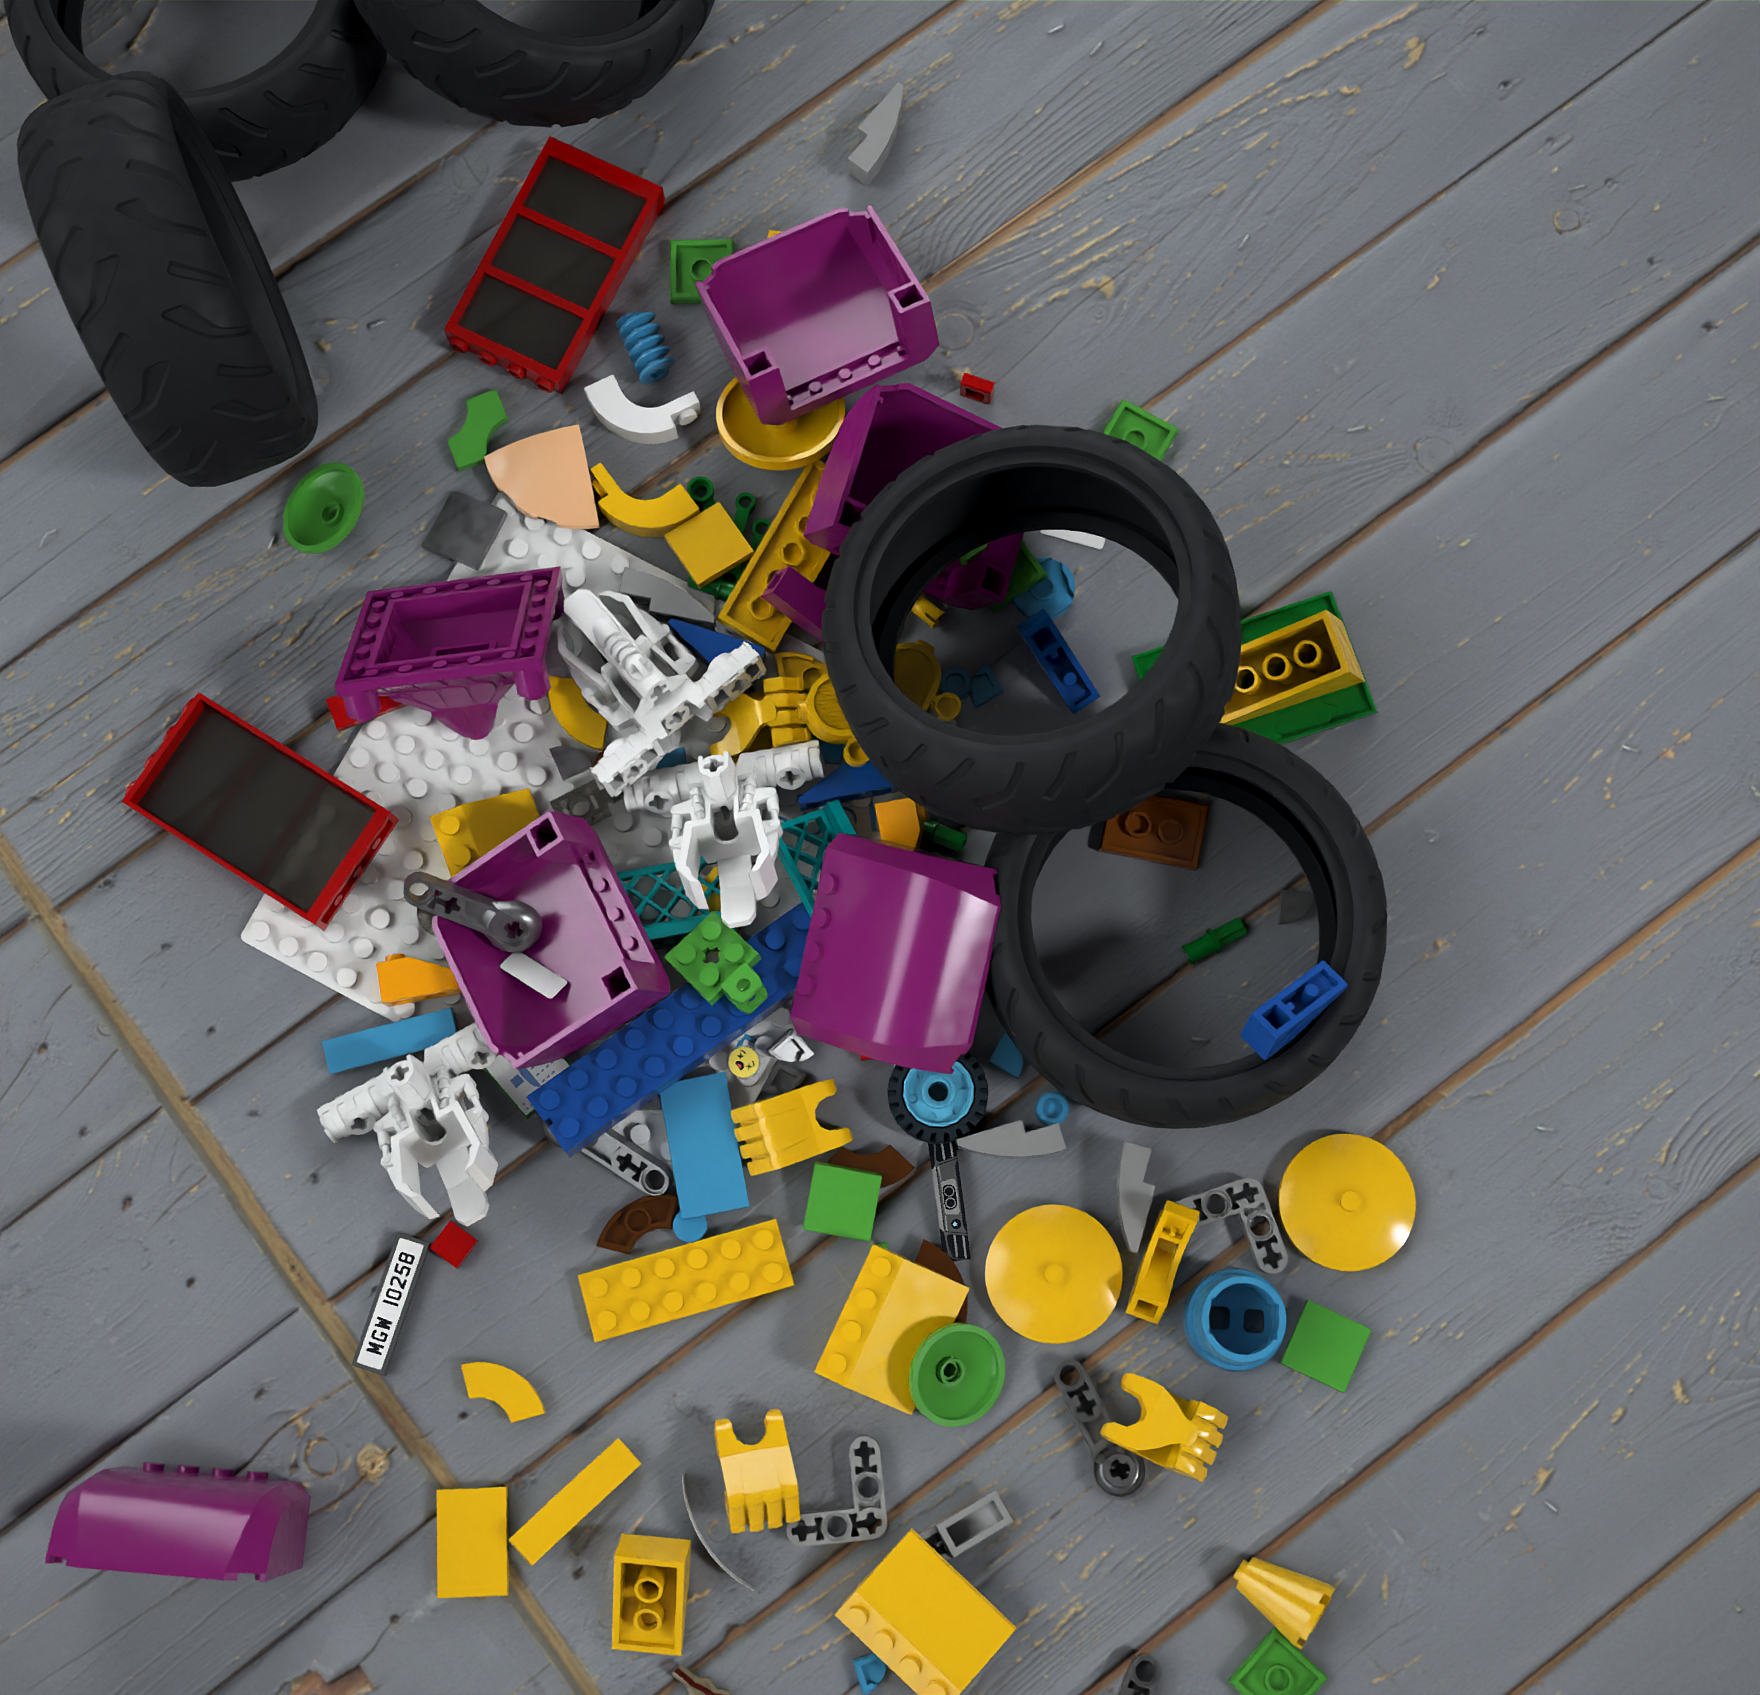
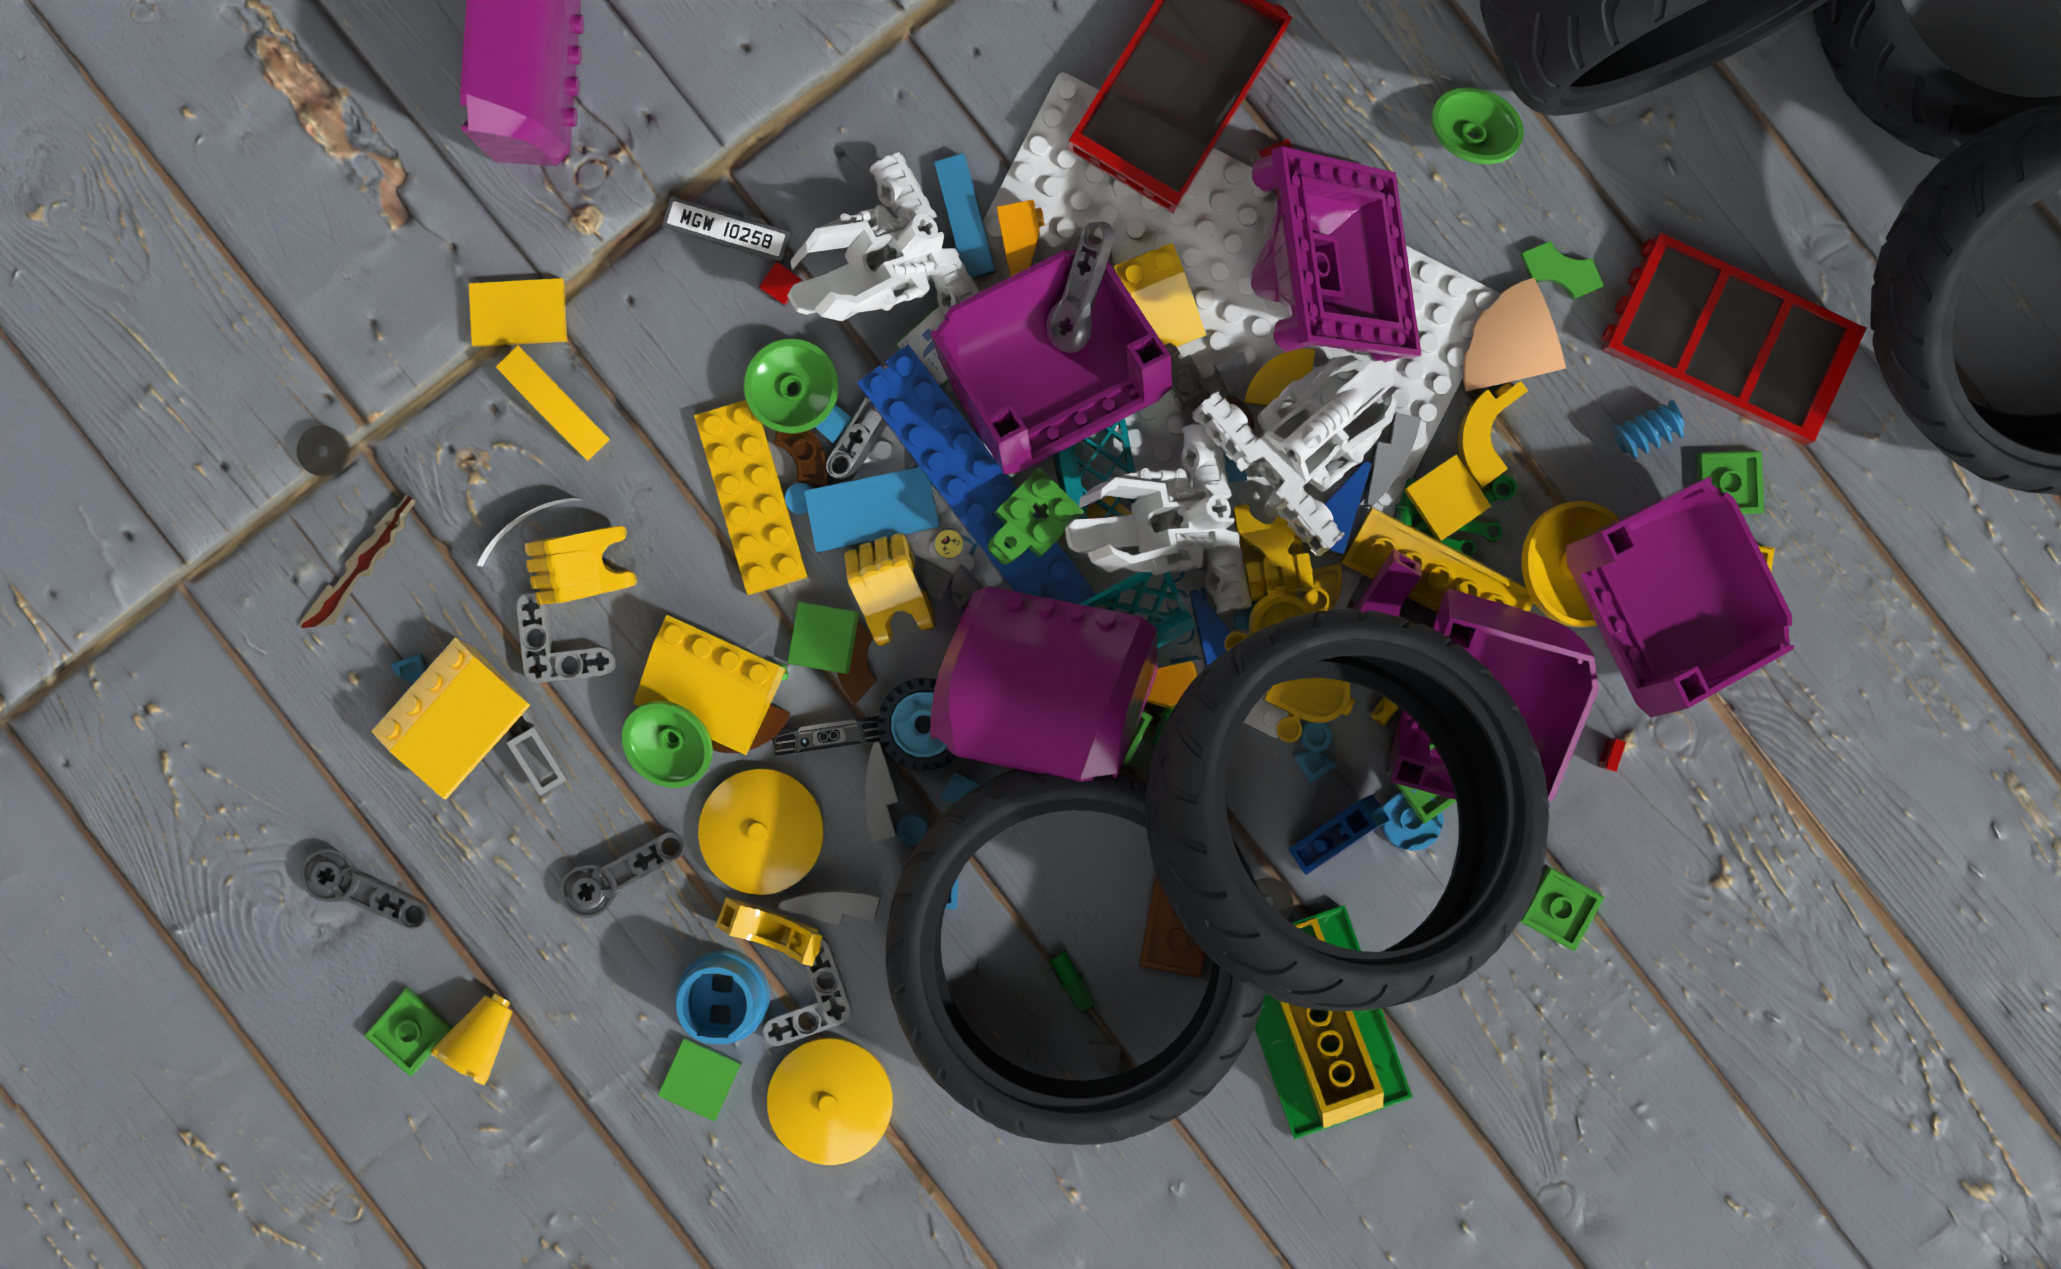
camera: 90 degrees right, 10 degrees up
flat silver slope [422,491,508,571] -> none
yellow tile [461,1362,546,1423] -> none
white sticker [500,952,567,999] -> none
white arch [584,375,702,444] -> none
yellow slope [612,1533,691,1656] -> none
light grey slope [848,82,903,187] -> none
yellow piece [1100,1373,1228,1482] -> none
blue slope [1240,960,1348,1061] -> none
none -> bright green dish [744,339,839,434]
none -> dark azure tile [815,404,852,444]

